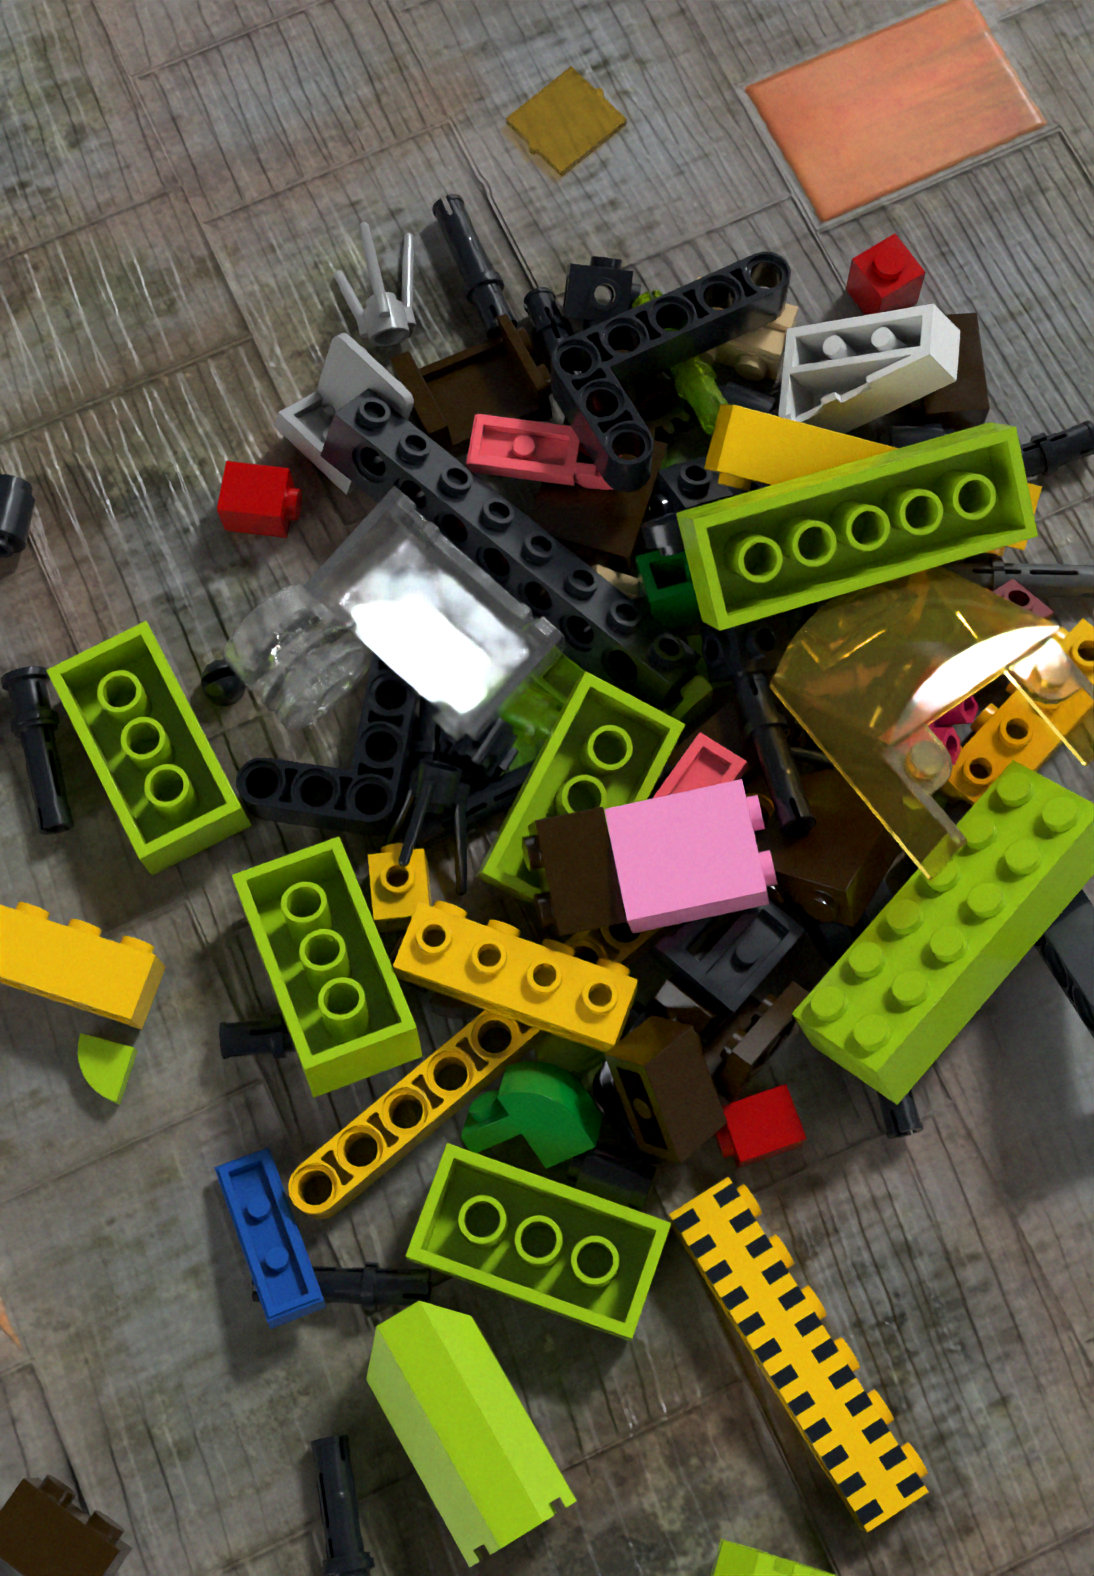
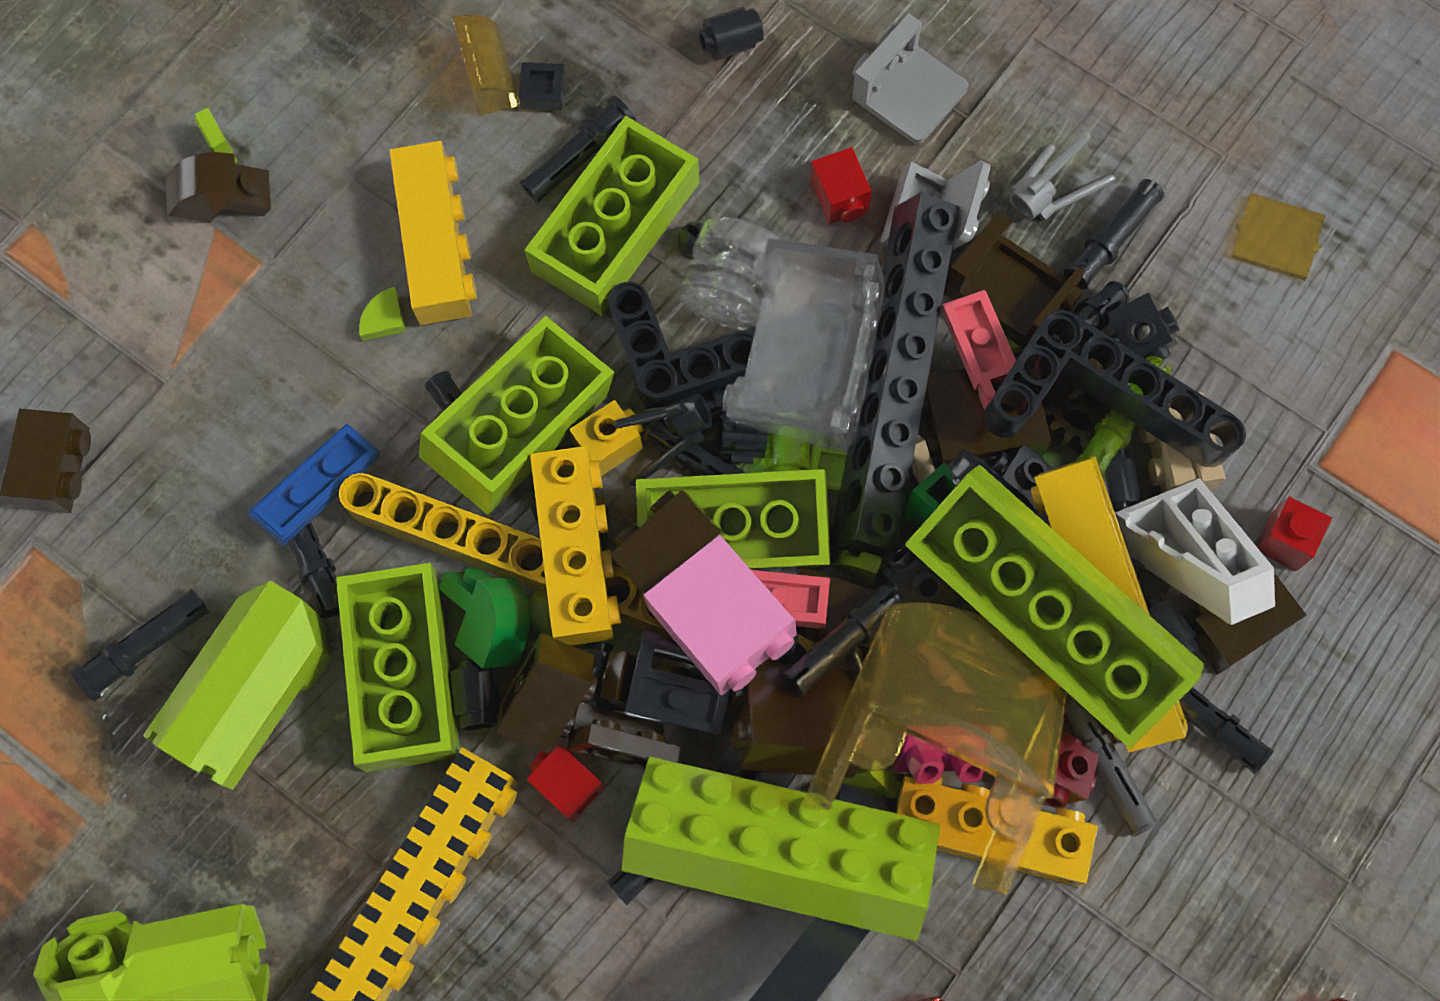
camera: 60 degrees right, 0 degrees up
none -> light grey bracket [852,13,968,144]

